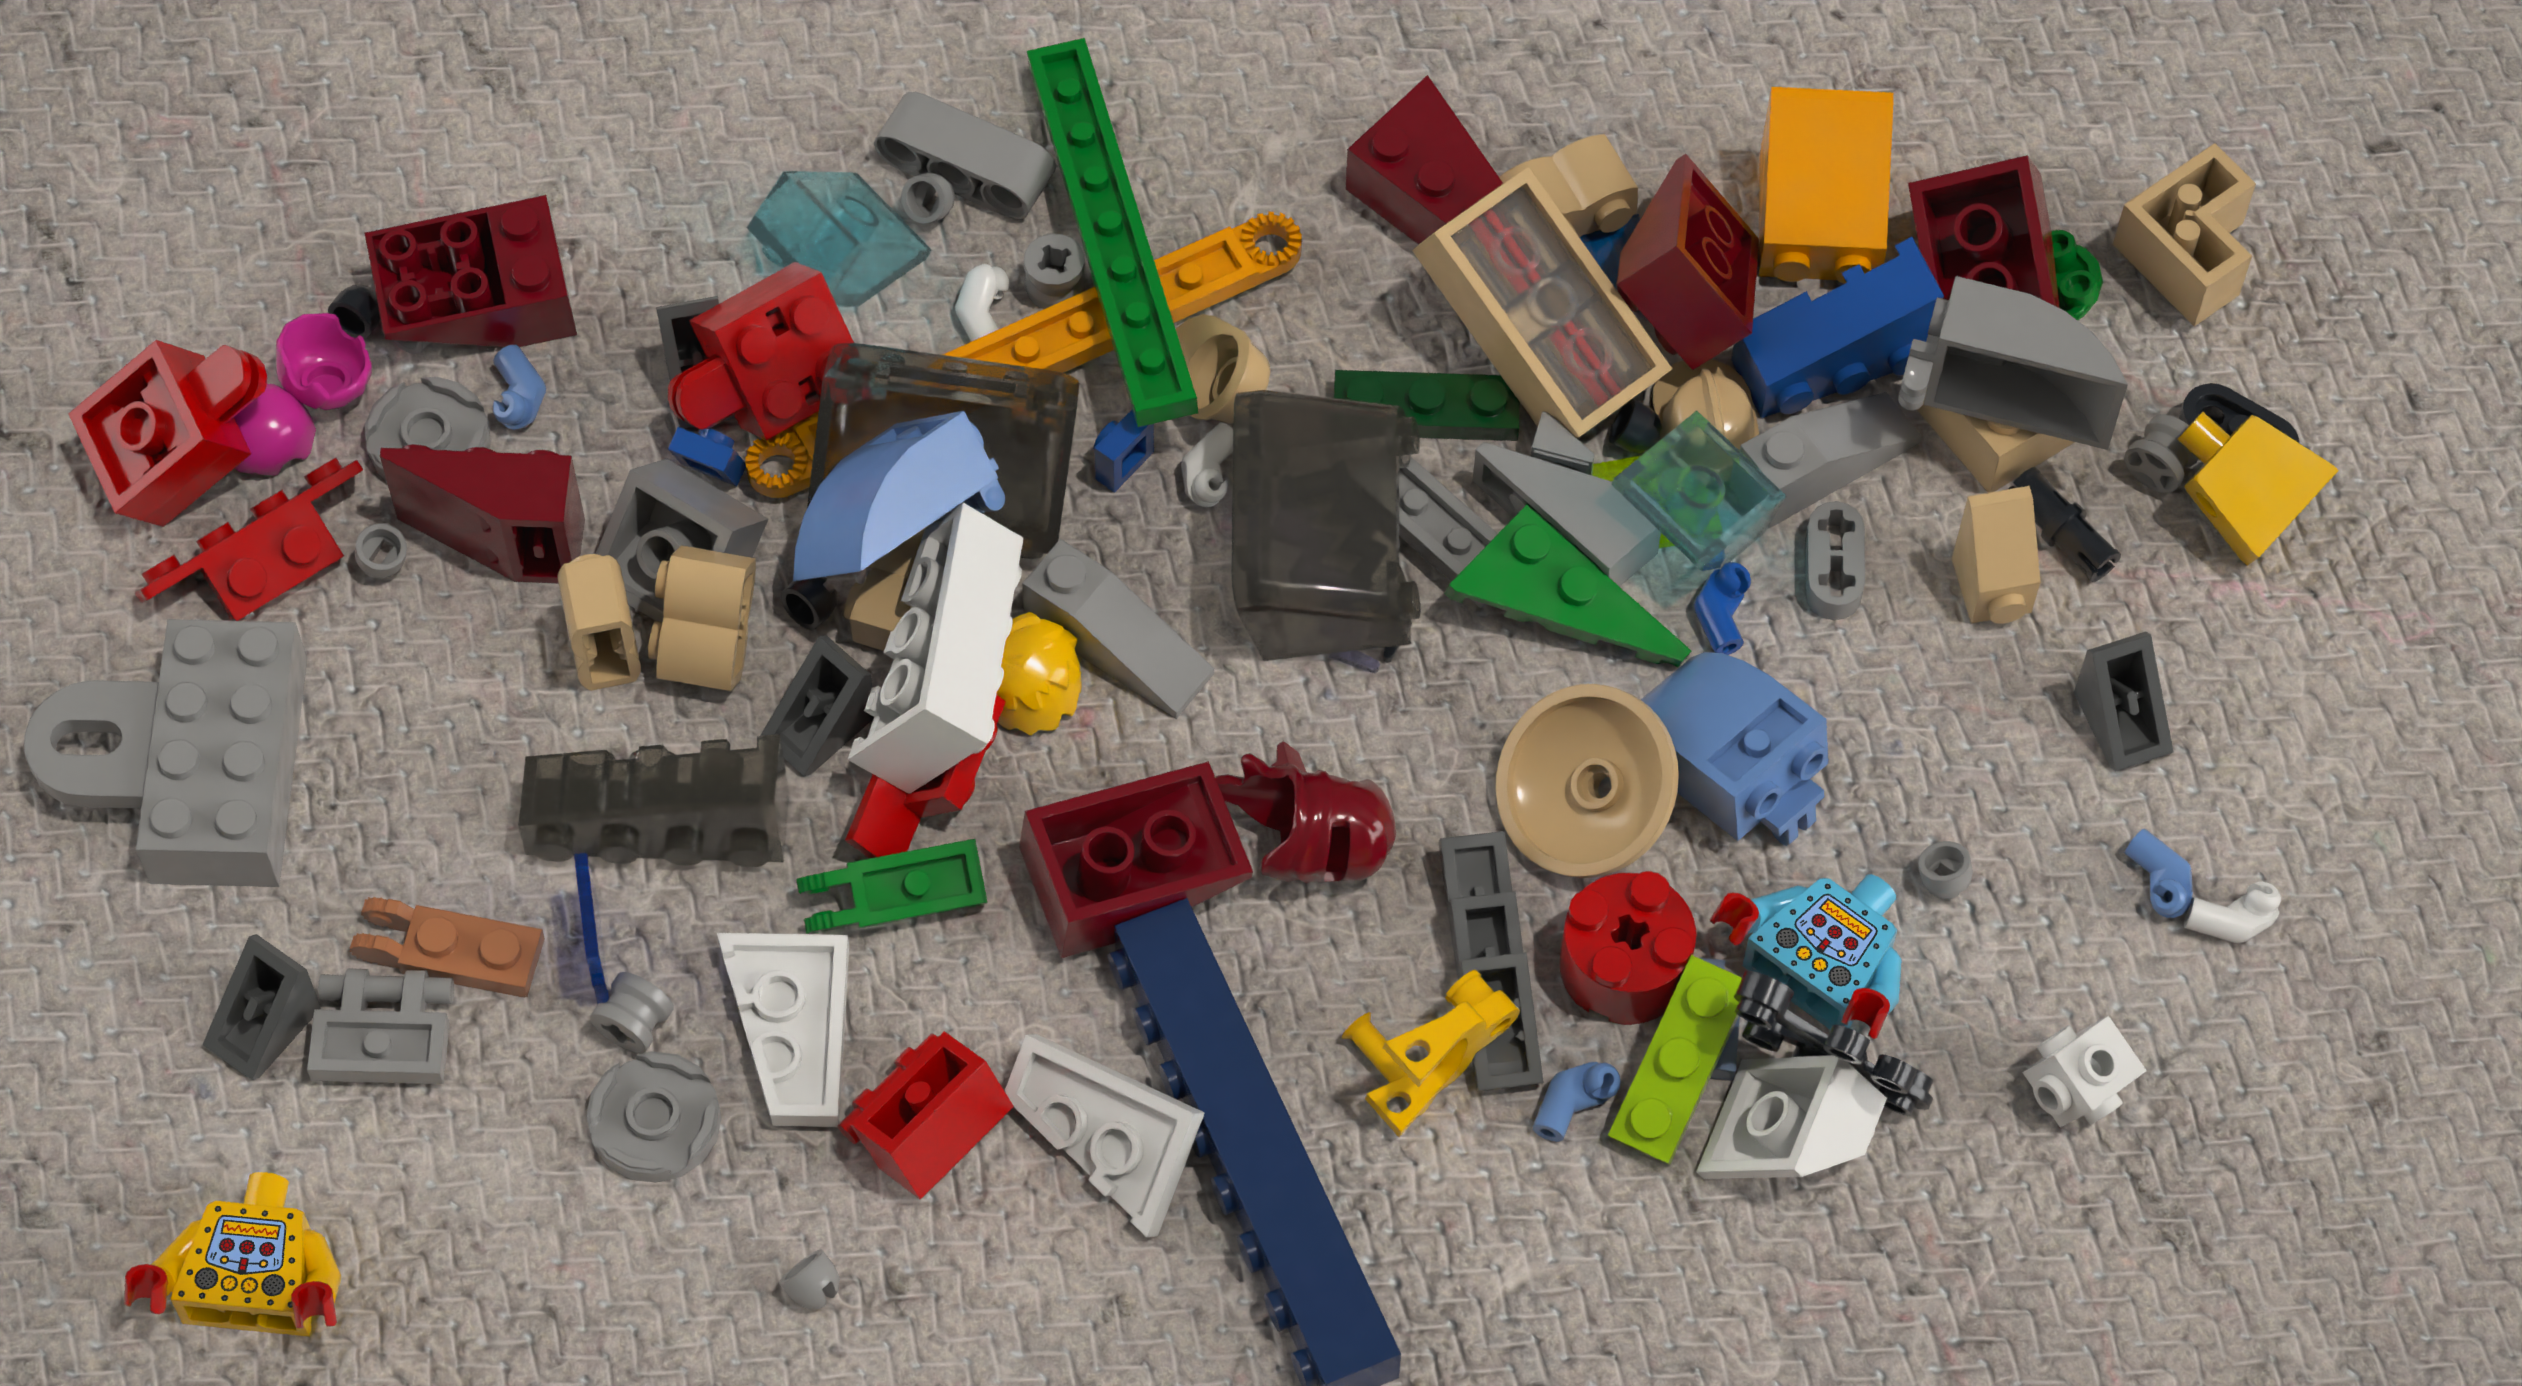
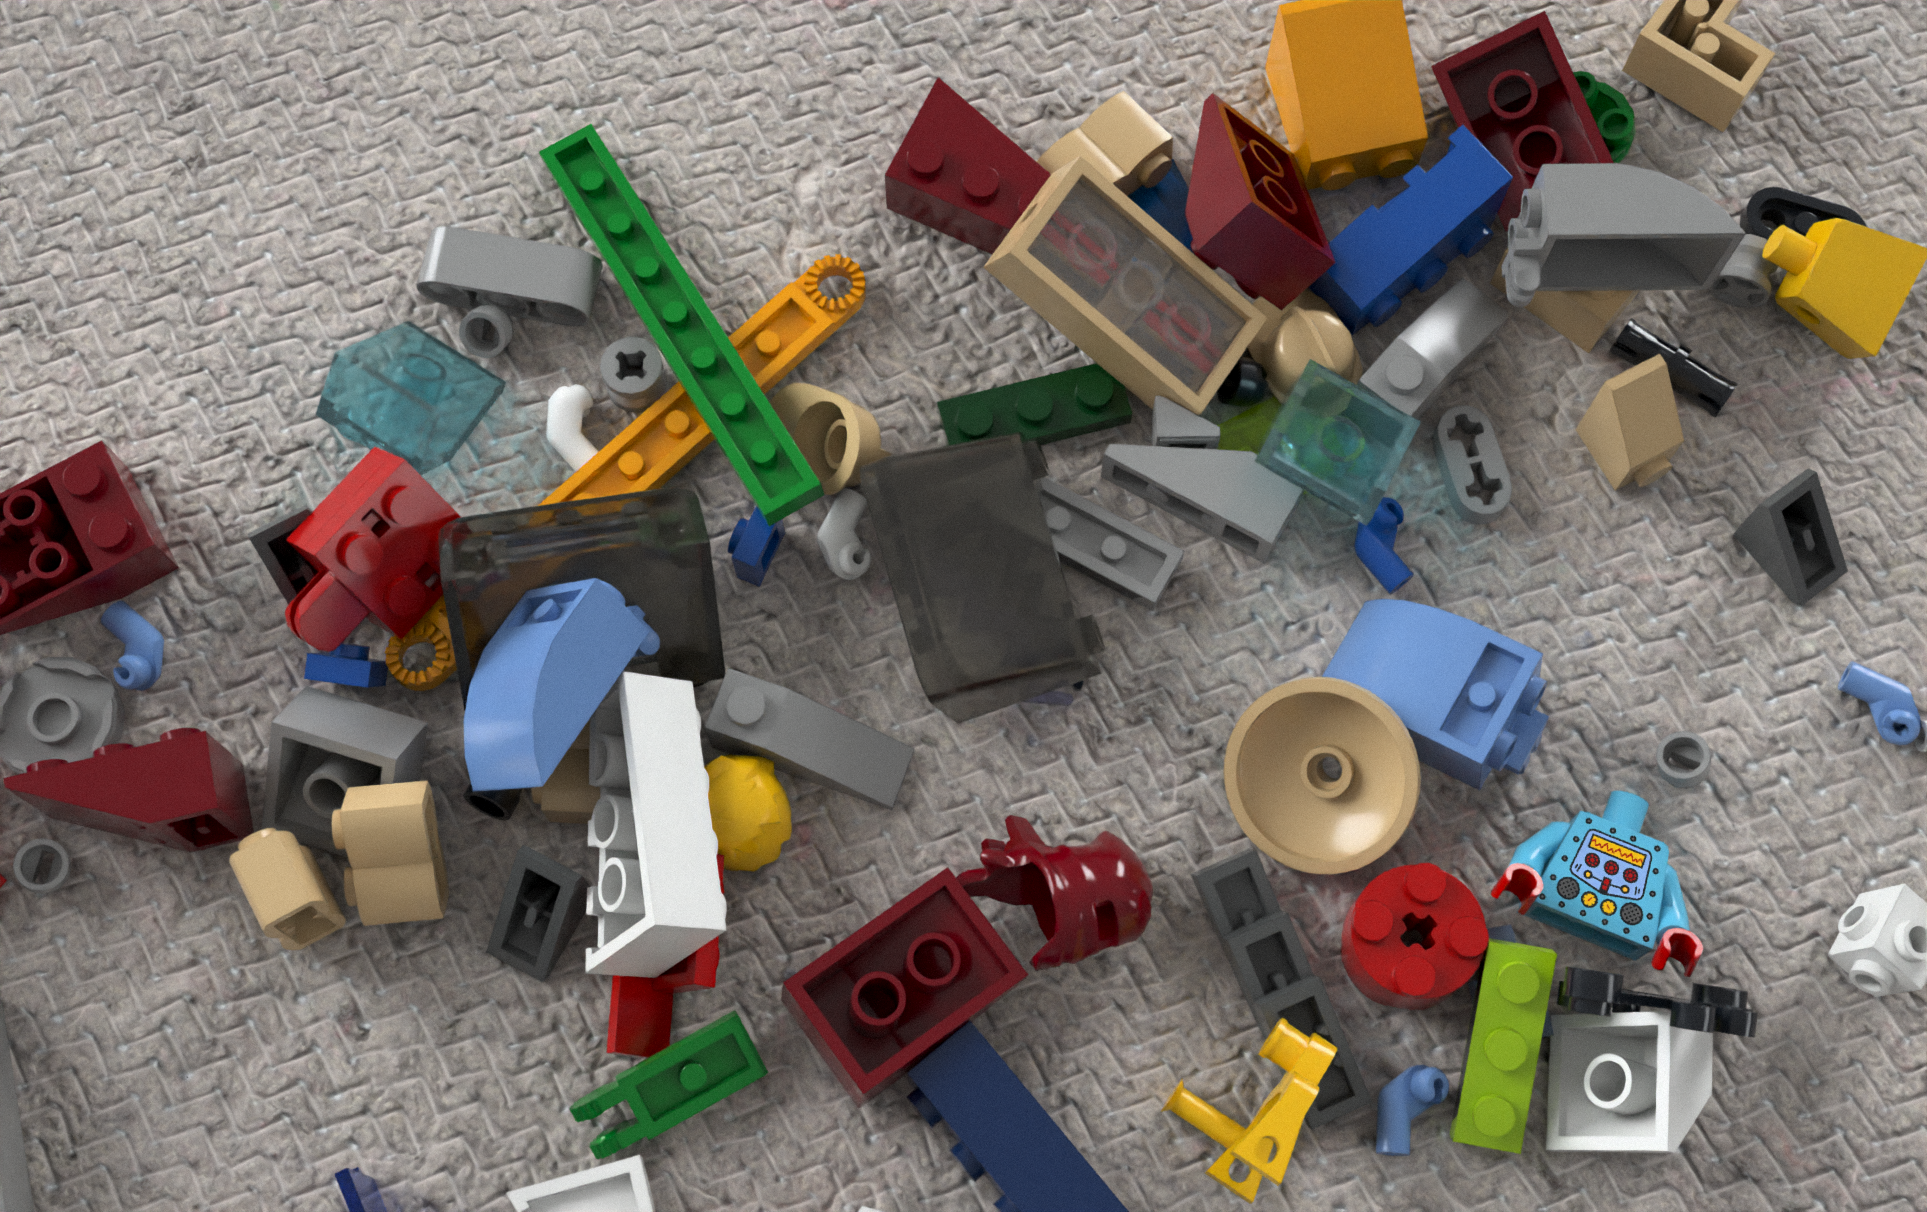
camera: 15 degrees left, 10 degrees up
clear smoke wedge [518,734,789,867] -> none
green wing [1444,504,1692,668] -> none

